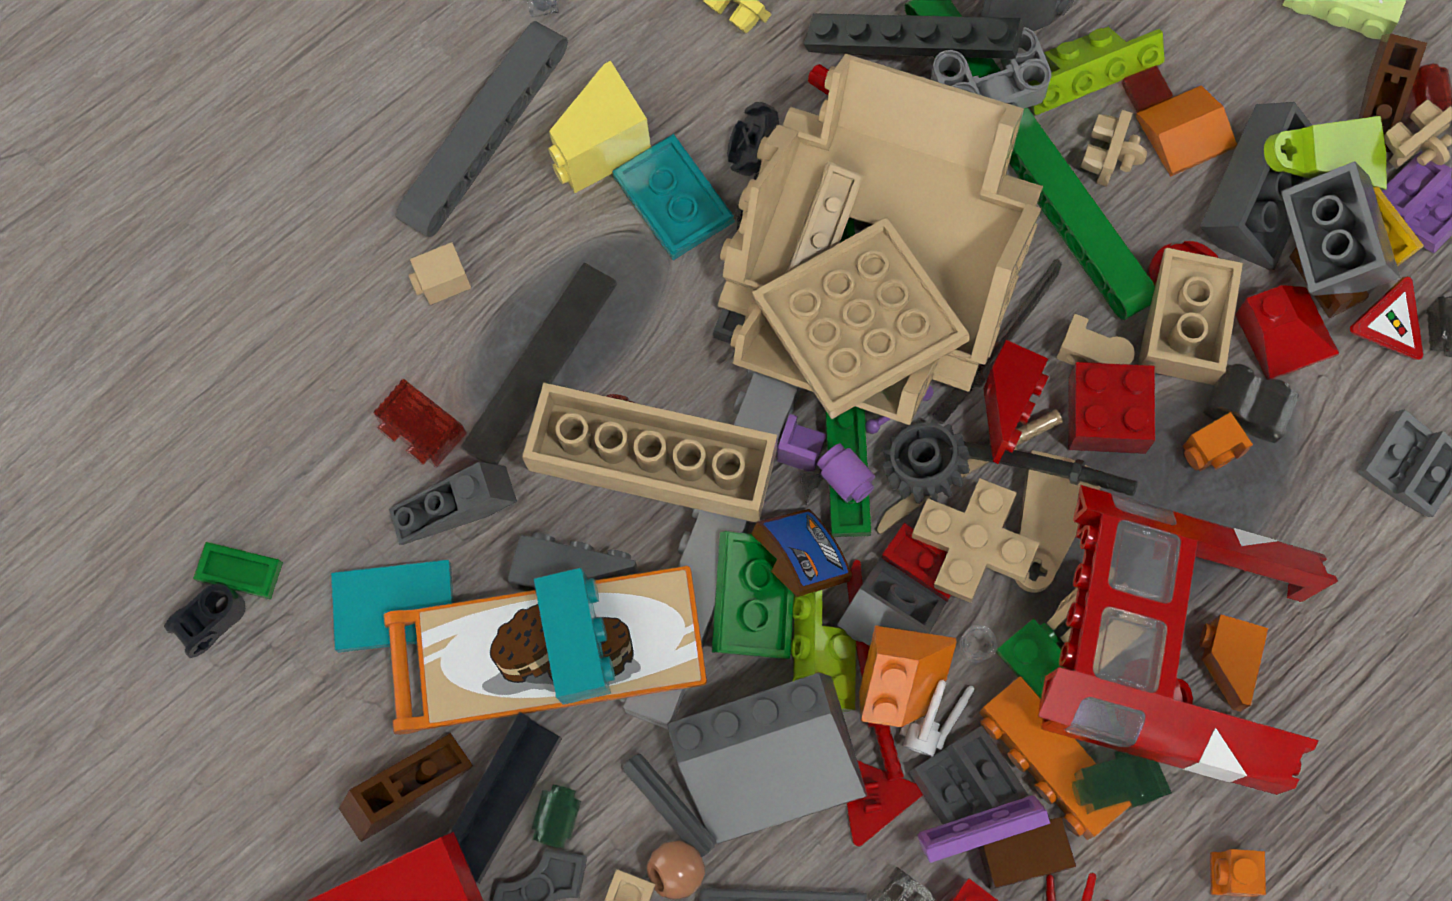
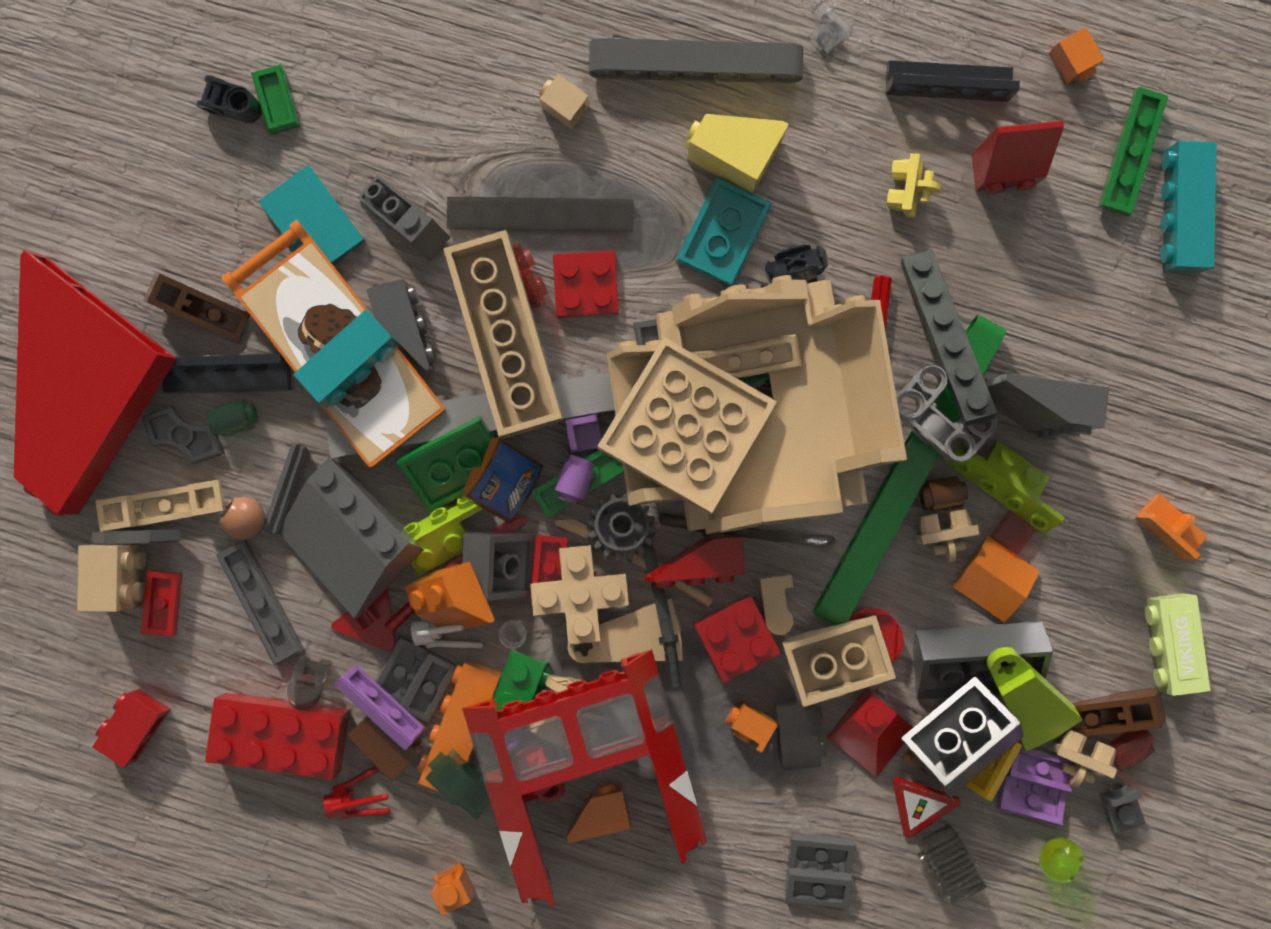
camera: 60 degrees right, 15 degrees up
clear red brick [373,379,467,468] -> none
none -> red plate [553,251,619,318]
none -> reddish brown brick [919,476,968,512]

